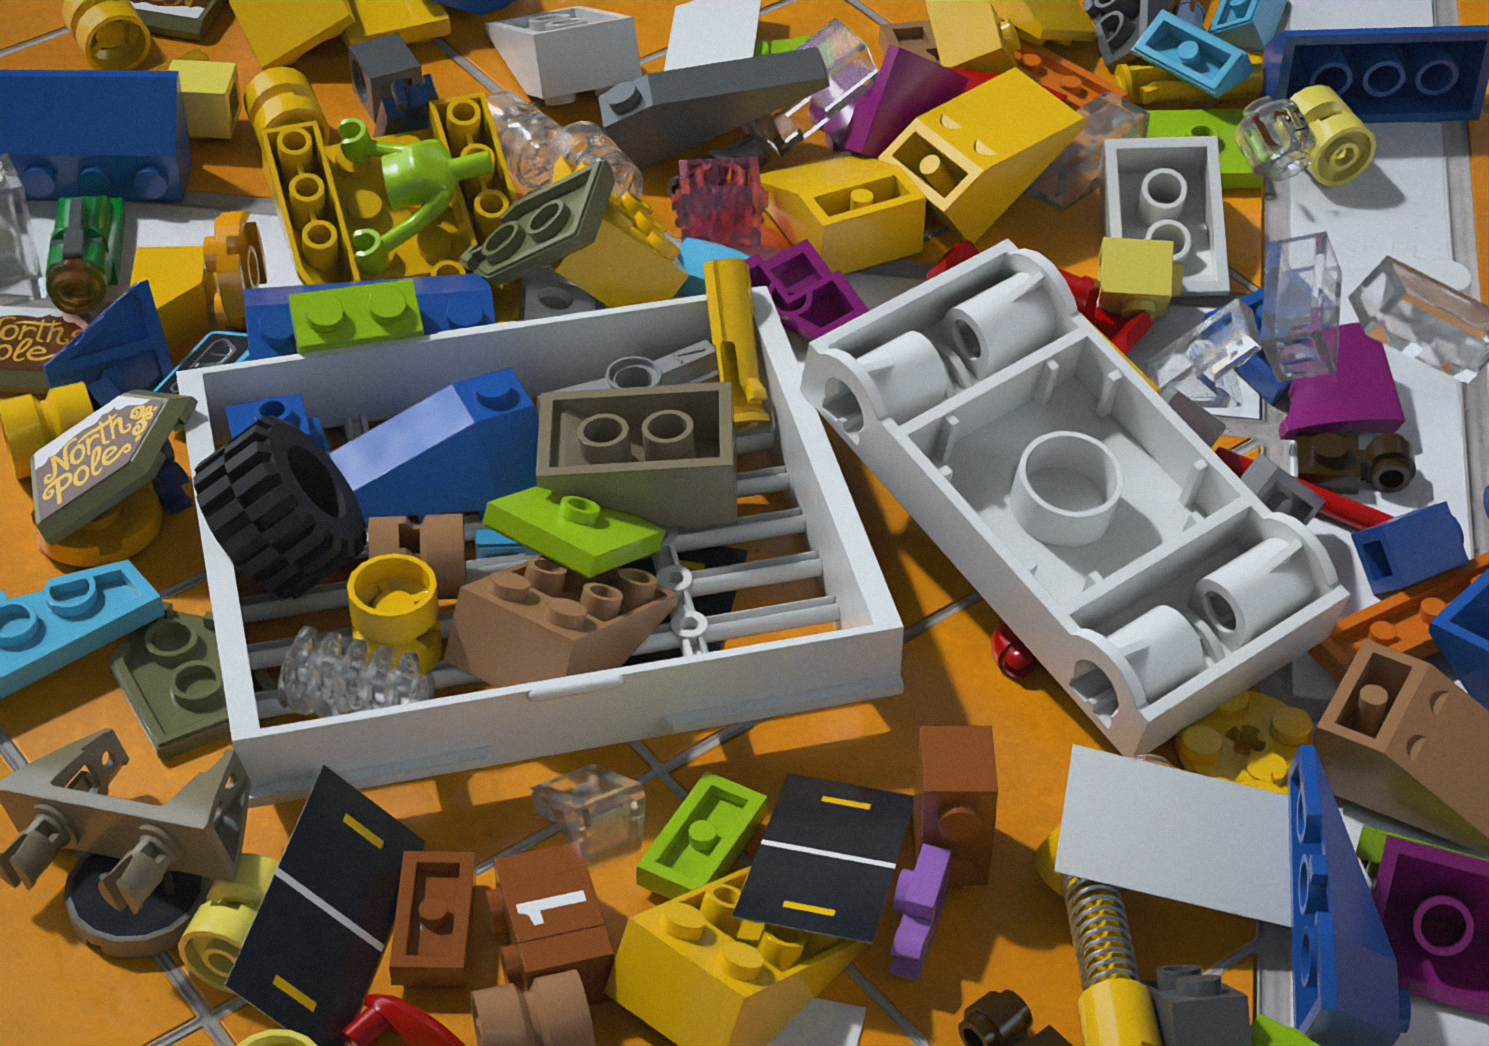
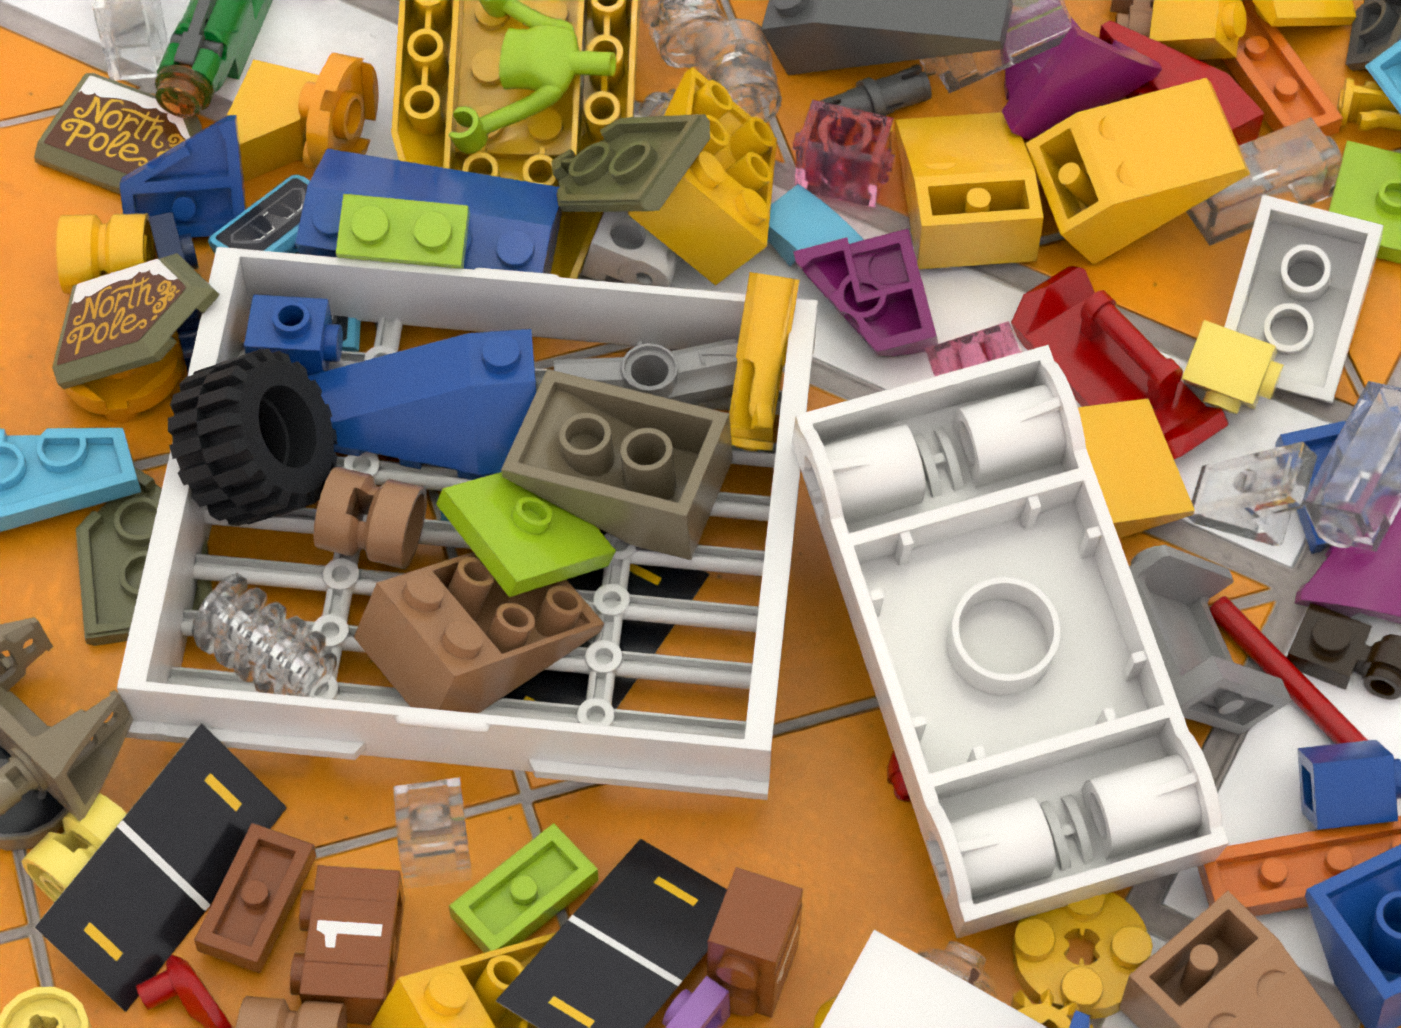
camera: 20 degrees right, 15 degrees up
yellow wheel [347,553,442,683] -> none

